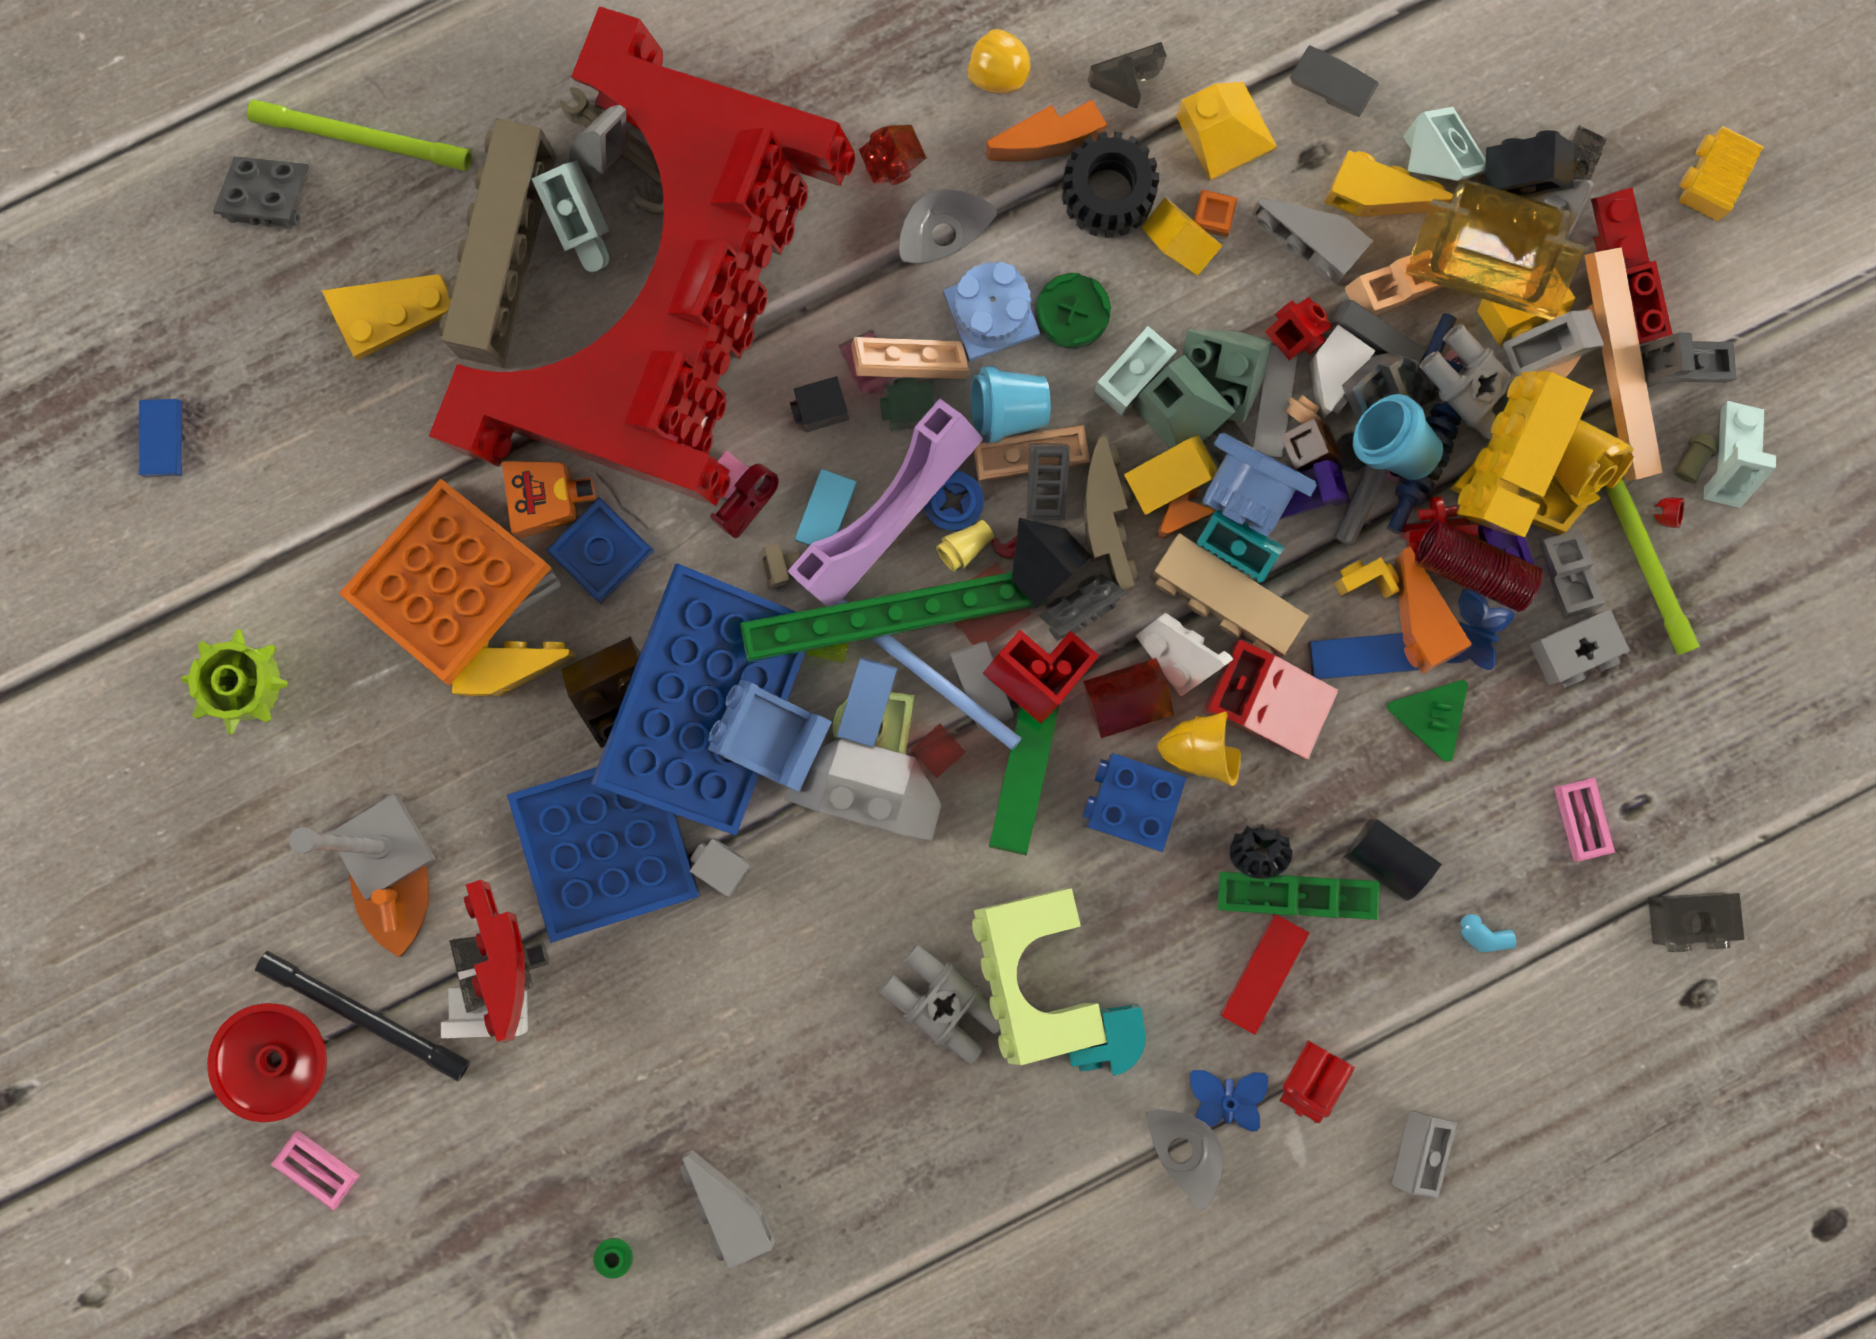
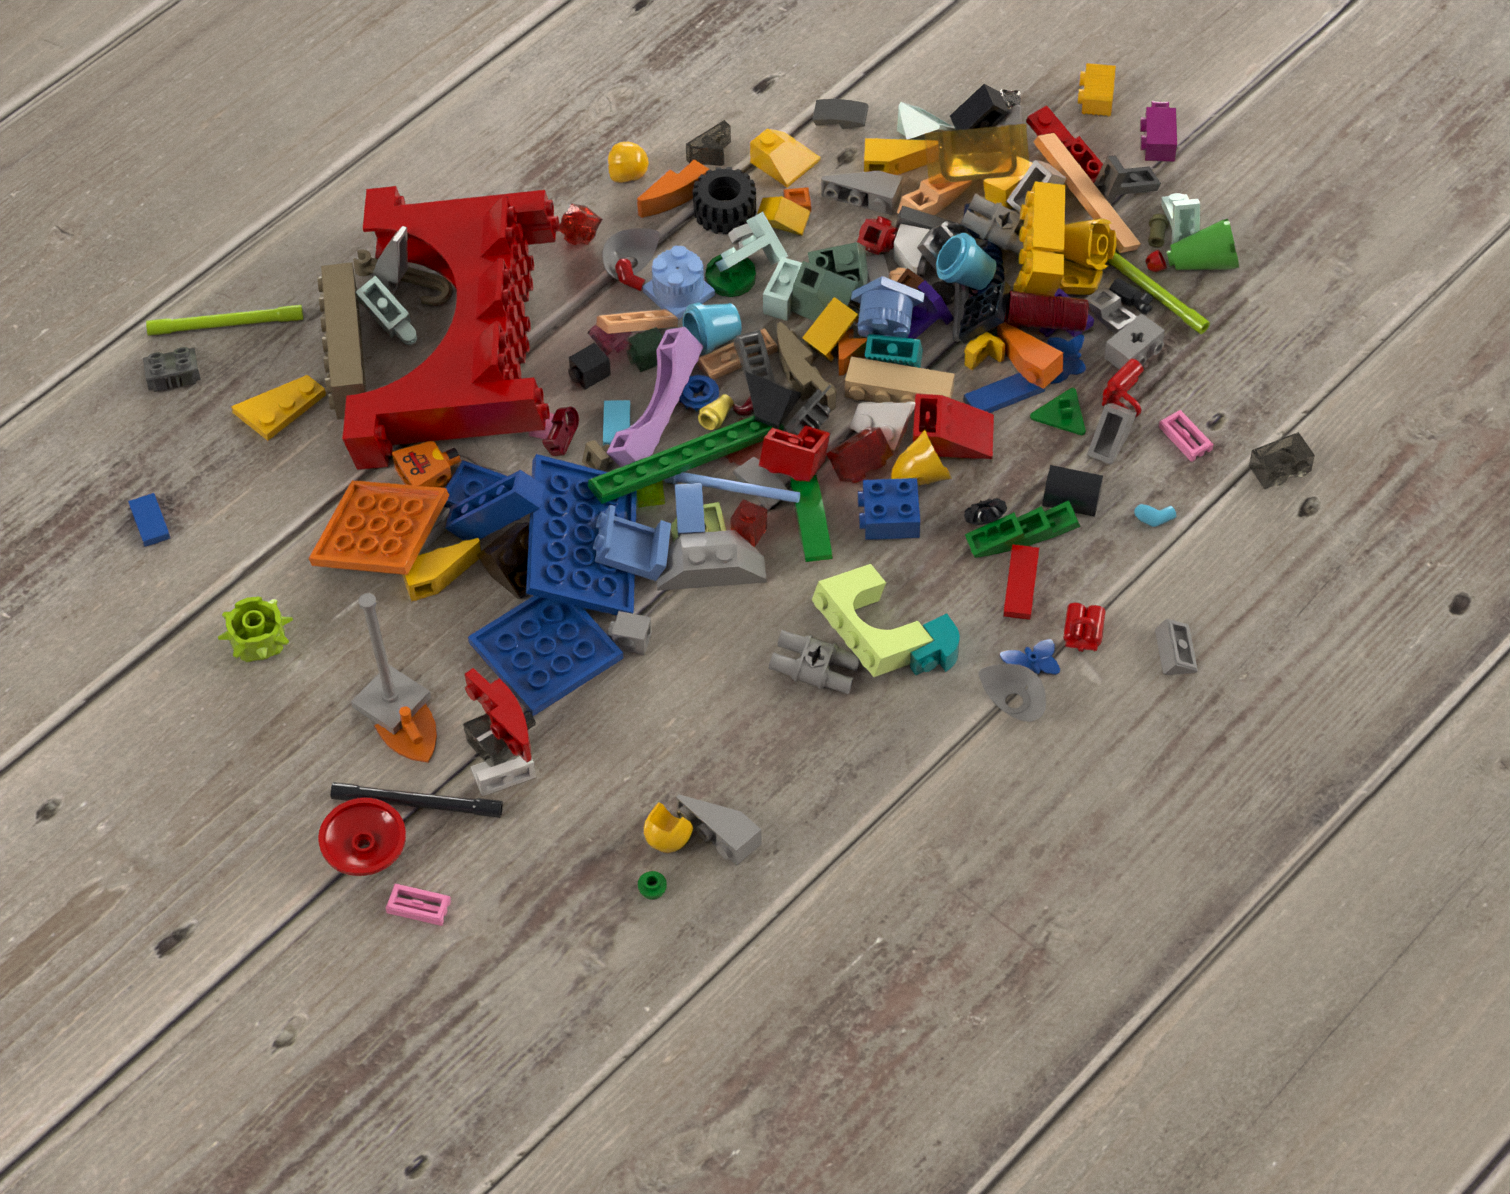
camera: 20 degrees left, 30 degrees down
none -> blue brick [445,470,545,541]
none -> red arm [615,258,646,291]
none -> yellow hair [644,802,693,853]
none -> light aqua bracket [716,212,788,272]
none -> white tile [728,223,754,248]
none -> black tile [959,282,1011,344]
none -> light grey slope [1087,403,1137,464]
none -> red piece [1102,359,1143,417]
none -> black bar [1109,278,1154,315]
none -> magenta brick [1140,101,1177,162]
none -> bright green cone [1166,219,1239,270]

